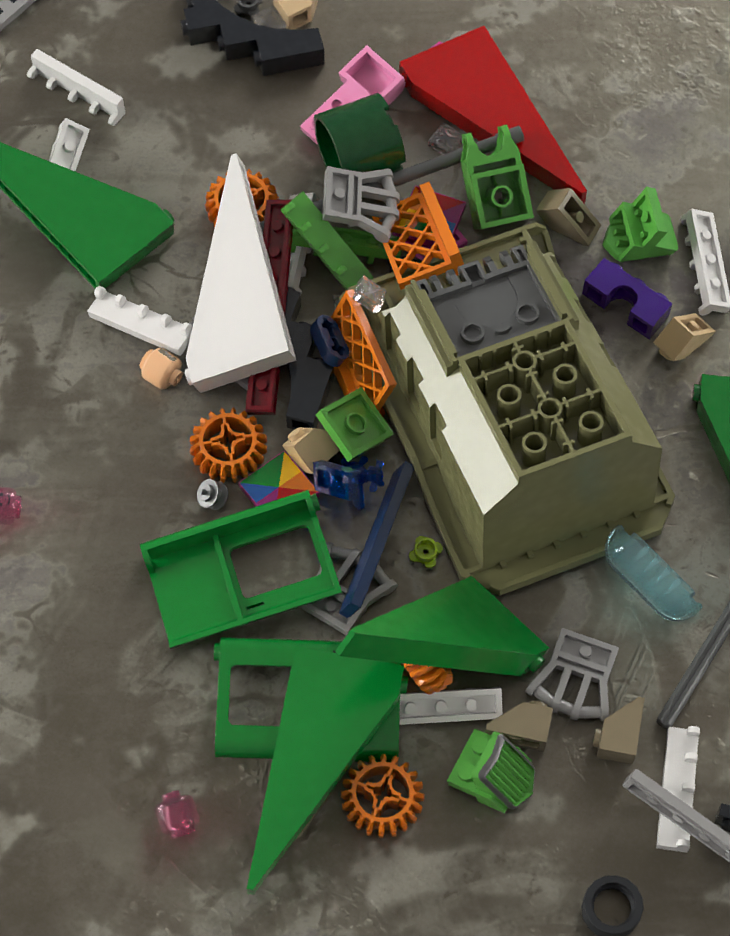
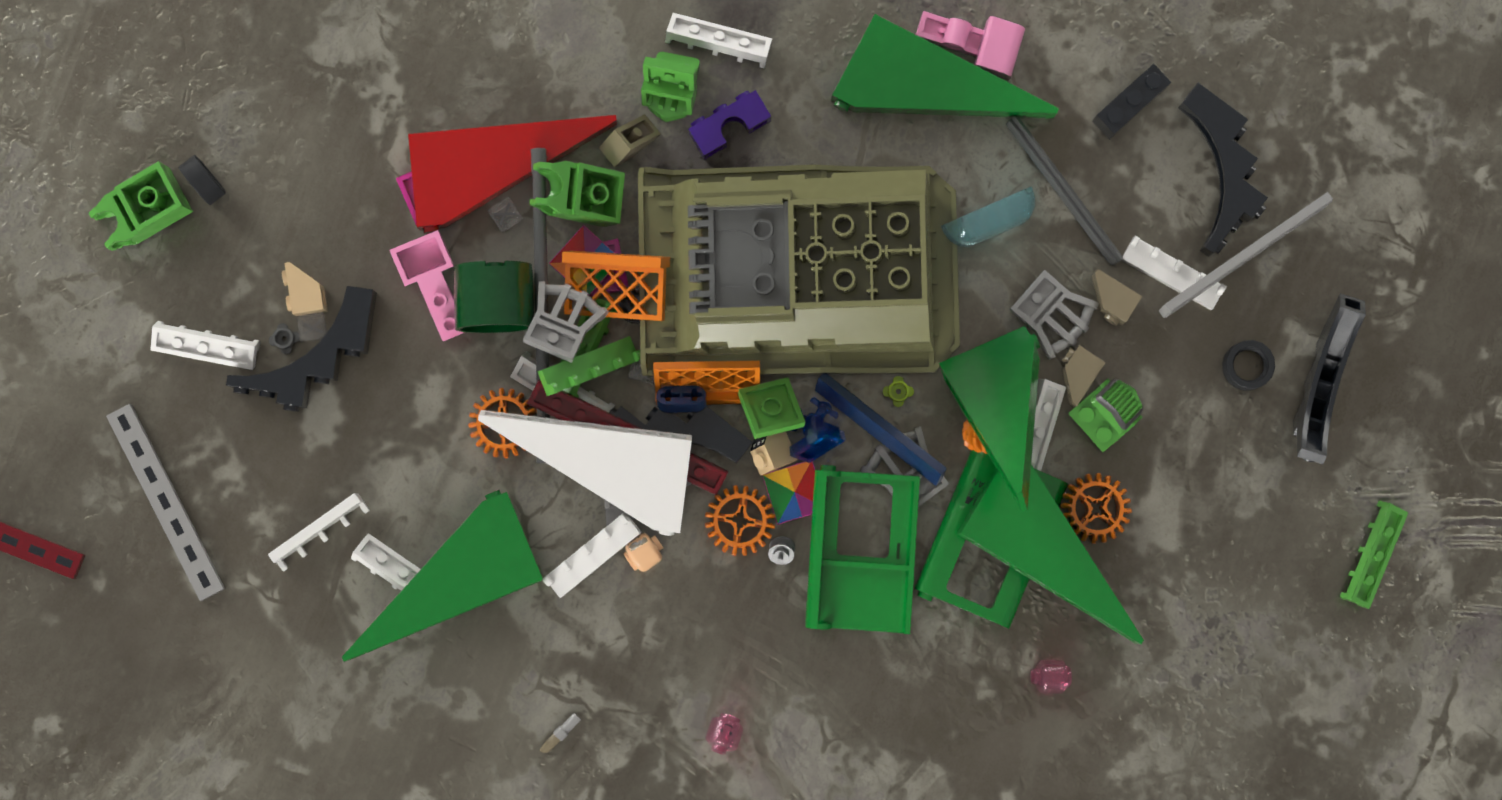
camera: 70 degrees left, 20 degrees up
clear tile [353,275,386,314] -> none
tan slope [653,313,716,361] -> none

